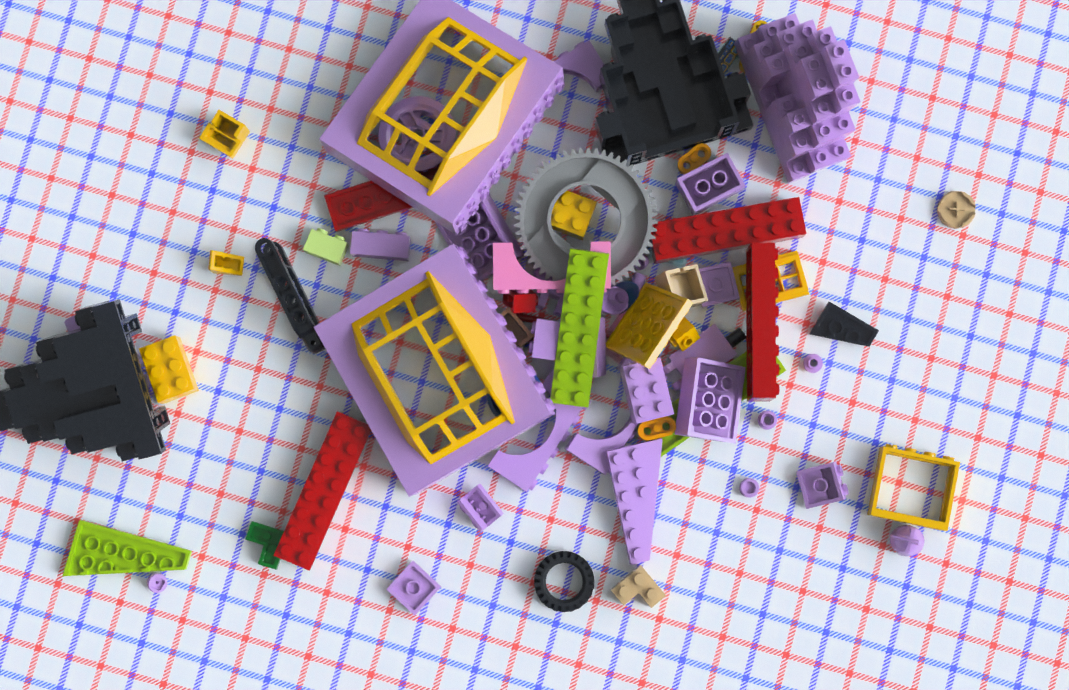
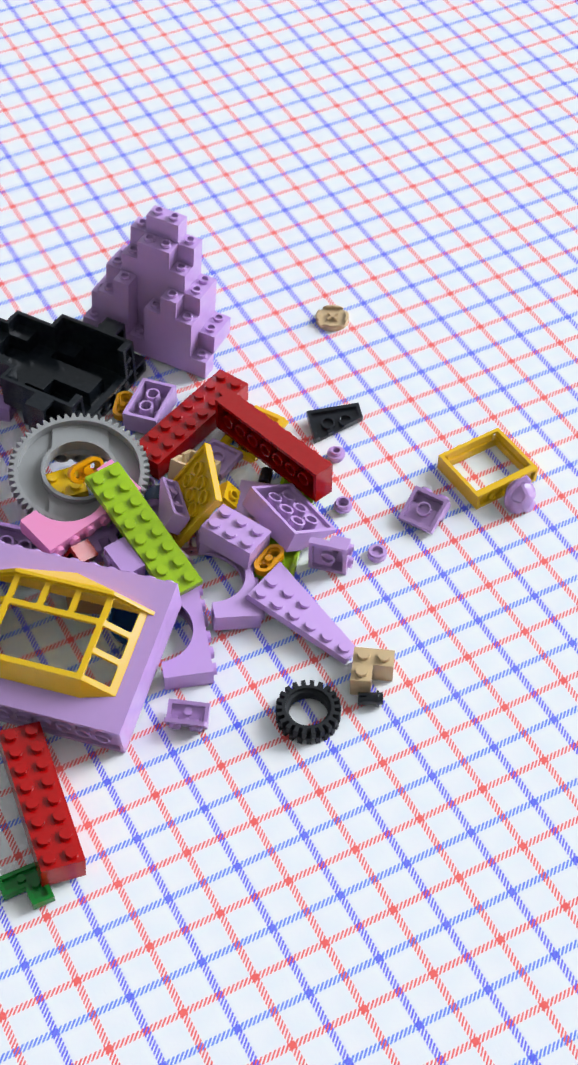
camera: 45 degrees left, 35 degrees down
lavender plate [386,560,442,616] -> none
none -> light orange plate [67,456,104,484]
none -> lavender slope [158,477,190,535]
none -> lavender plate [308,535,354,575]
none -> black pin [358,690,383,707]

